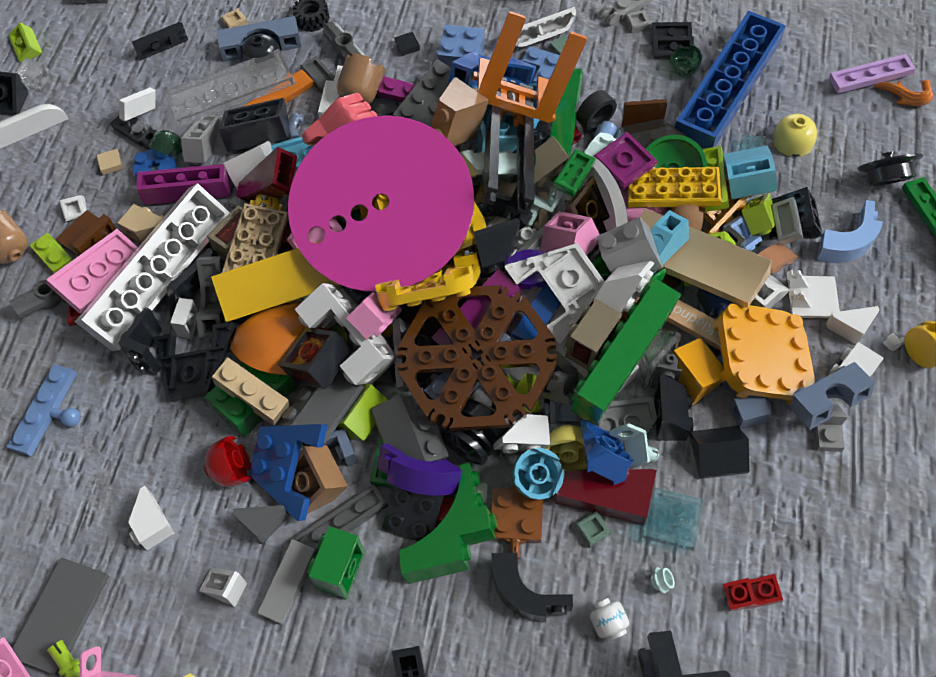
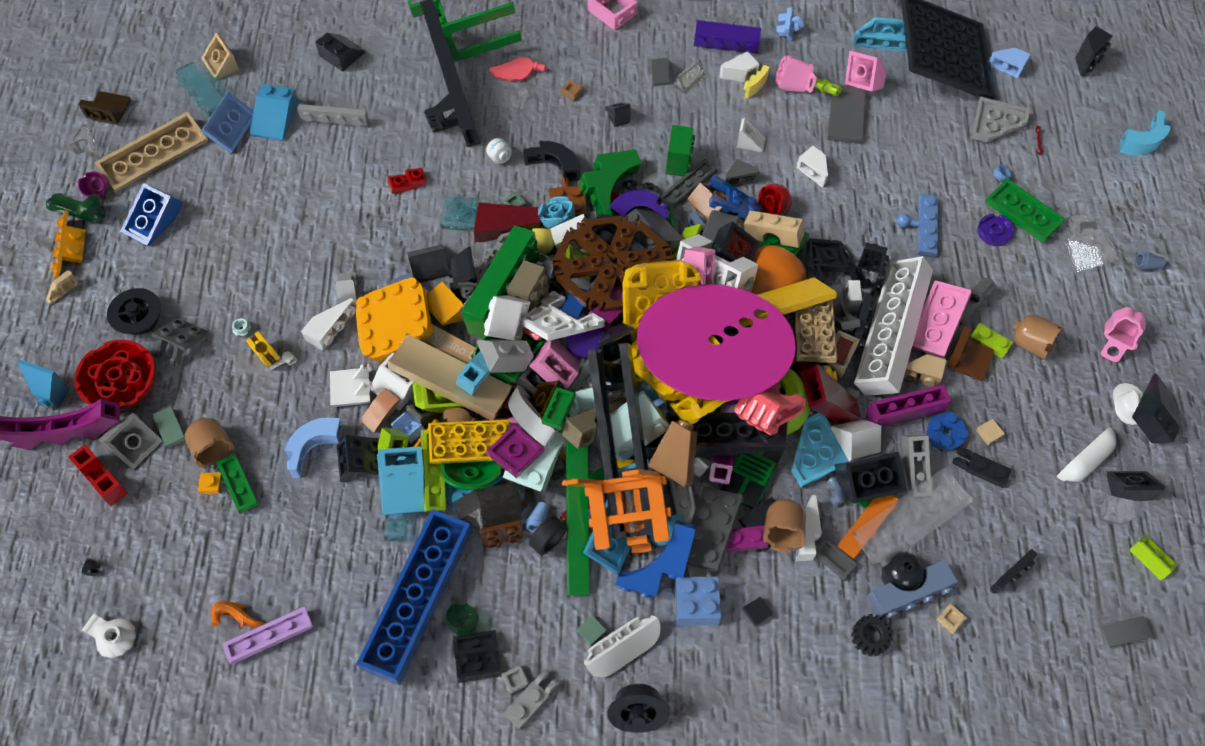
camera: 165 degrees right, 0 degrees up
white slope [59,195,87,222] -> none
white tile [119,87,156,121] -> none
clear green hair [148,130,183,156] -> none
light grey tile [258,539,317,624] -> none
dark grey piece [322,21,364,60] -> none
medium blue plate [522,46,560,83] -> none
blue slope [580,419,634,485] -> none
light aqua bracket [609,424,659,469] -> none
light aqua plate [651,567,675,594] -> none
light grey tile [771,197,803,245] -> none
light yellow cylinder [772,113,818,157] -> none
sand blue arch [790,362,875,430] -> none
white slope [826,306,879,344] -> none
black wheel [857,151,923,186] -> none

